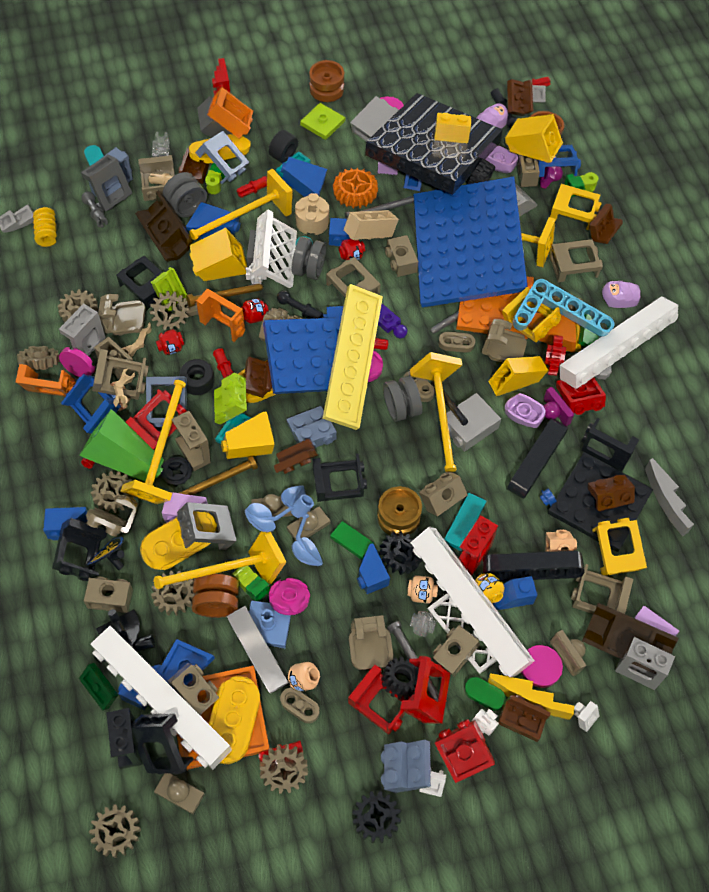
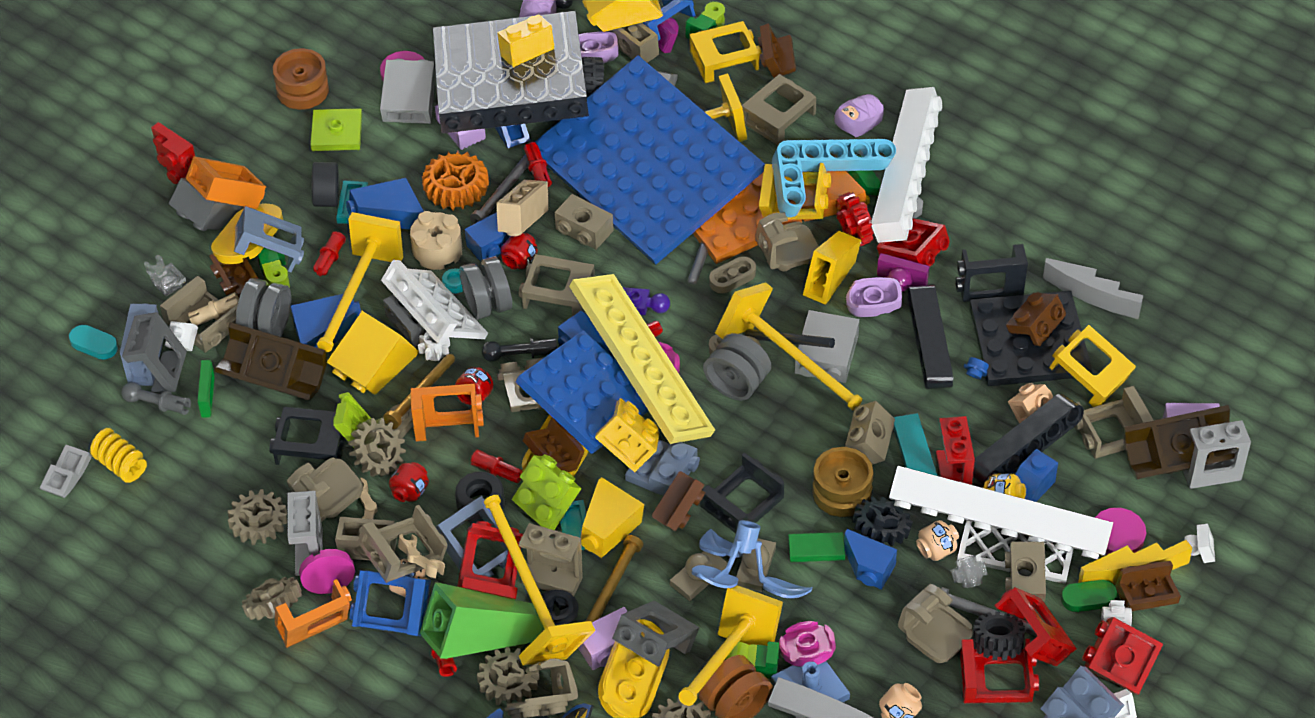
camera: 35 degrees left, 10 degrees down
dark tan tile [550,630,587,677] -> none
none -> white tile [165,321,198,351]
none -> green tile [198,360,215,418]
none -> red axle [524,142,552,187]
none -> yellow bracket [595,398,659,472]

